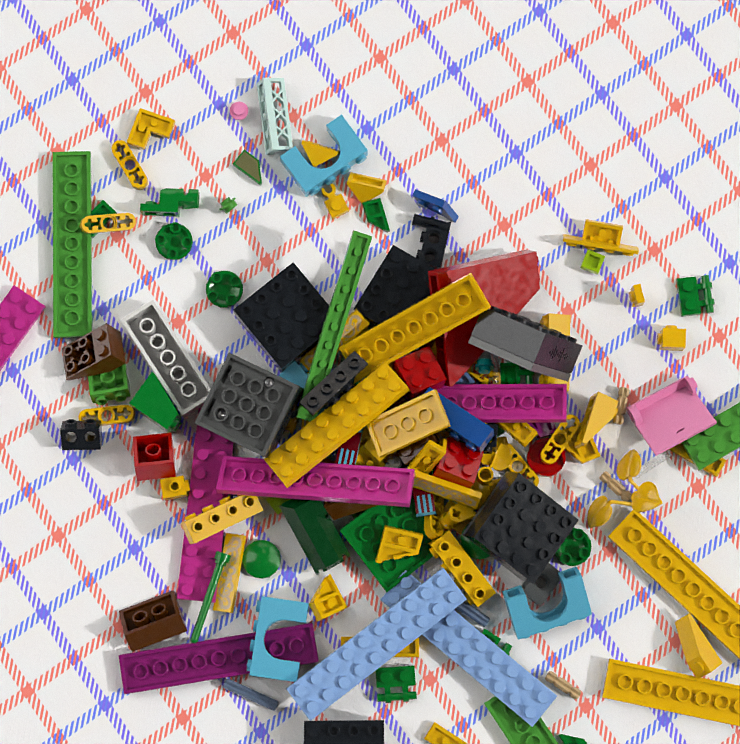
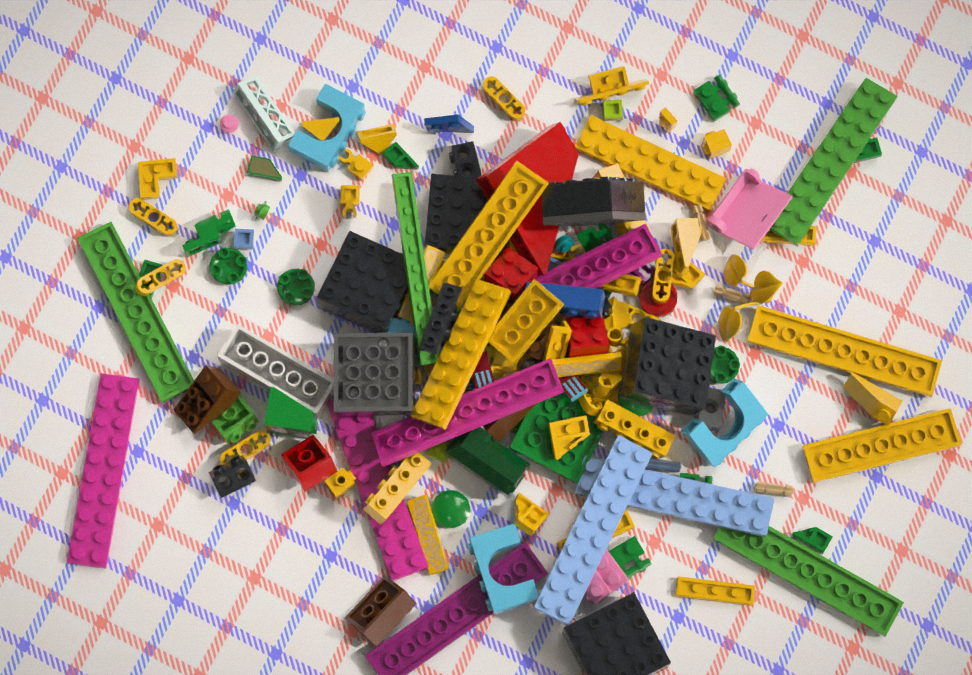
camera: 30 degrees left, 5 degrees down
green piece [190,551,231,643] -> none
sand blue axle [223,679,279,711] -> none
black pin [412,213,451,231] -> none
none -> medium blue plate [234,229,254,250]
none -> yellow plate [340,185,360,218]
none -> yellow beam [483,76,526,121]
none -> yellow plate [575,115,726,212]
none -> bright pink plate [584,549,629,604]

